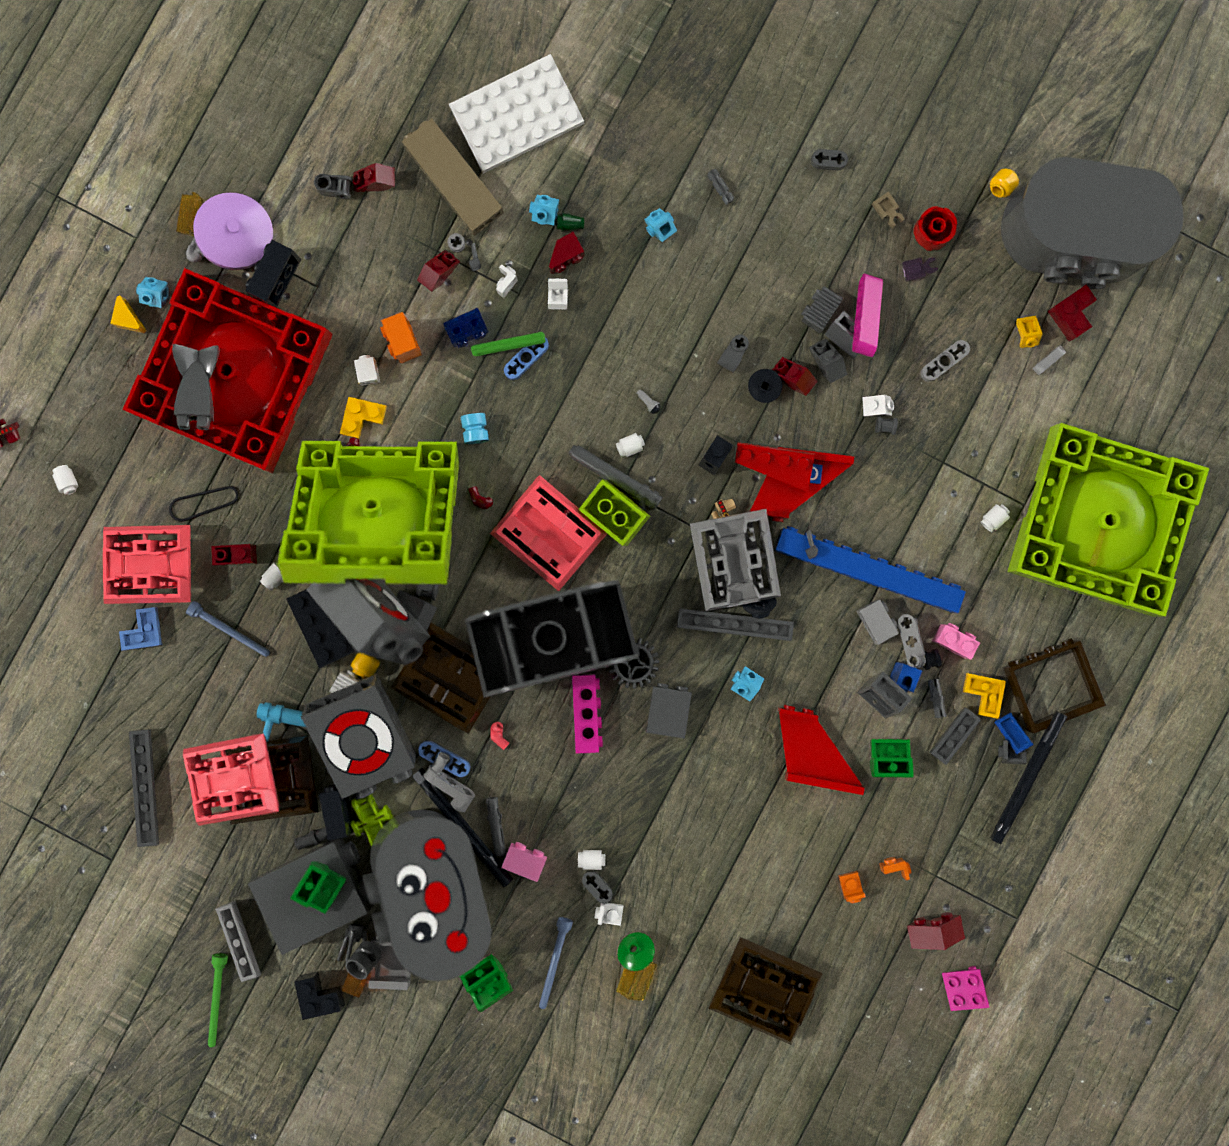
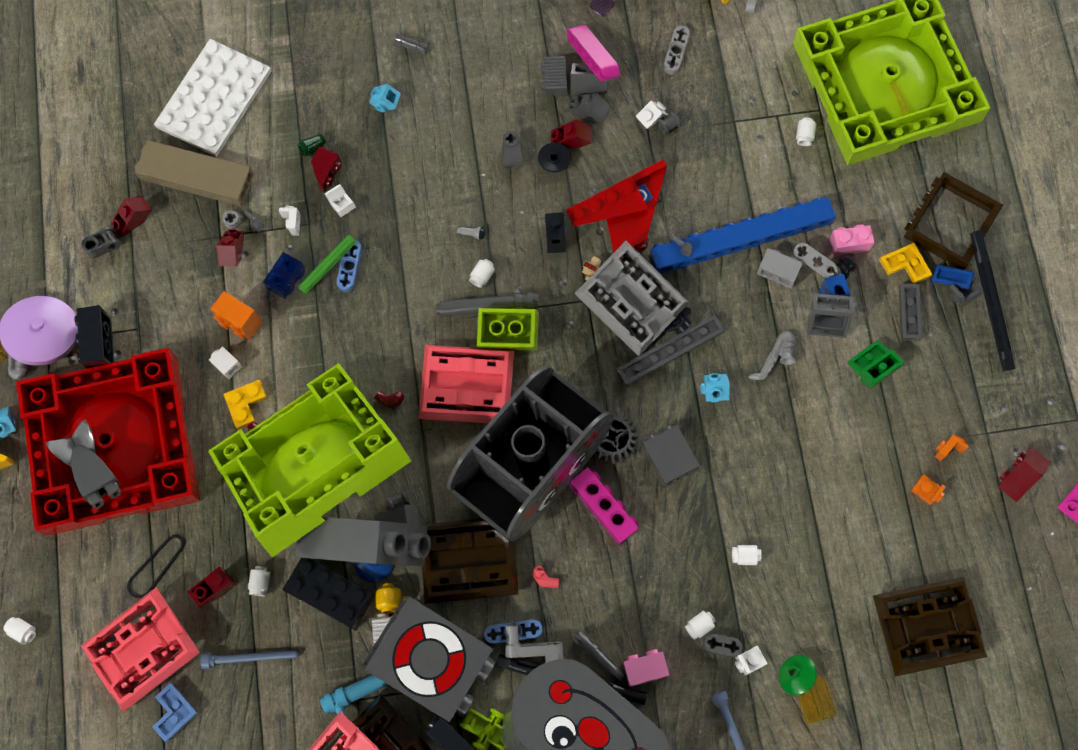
camera: 30 degrees left, 15 degrees down
medium azure wheel [461,413,489,444] -> none
medium azure brick [529,195,559,225] -> none
red piece [778,705,865,795] -> none
dark grey pin [928,678,947,718] -> none
none -> white brick [732,545,761,565]
none -> light grey piece [749,331,796,380]

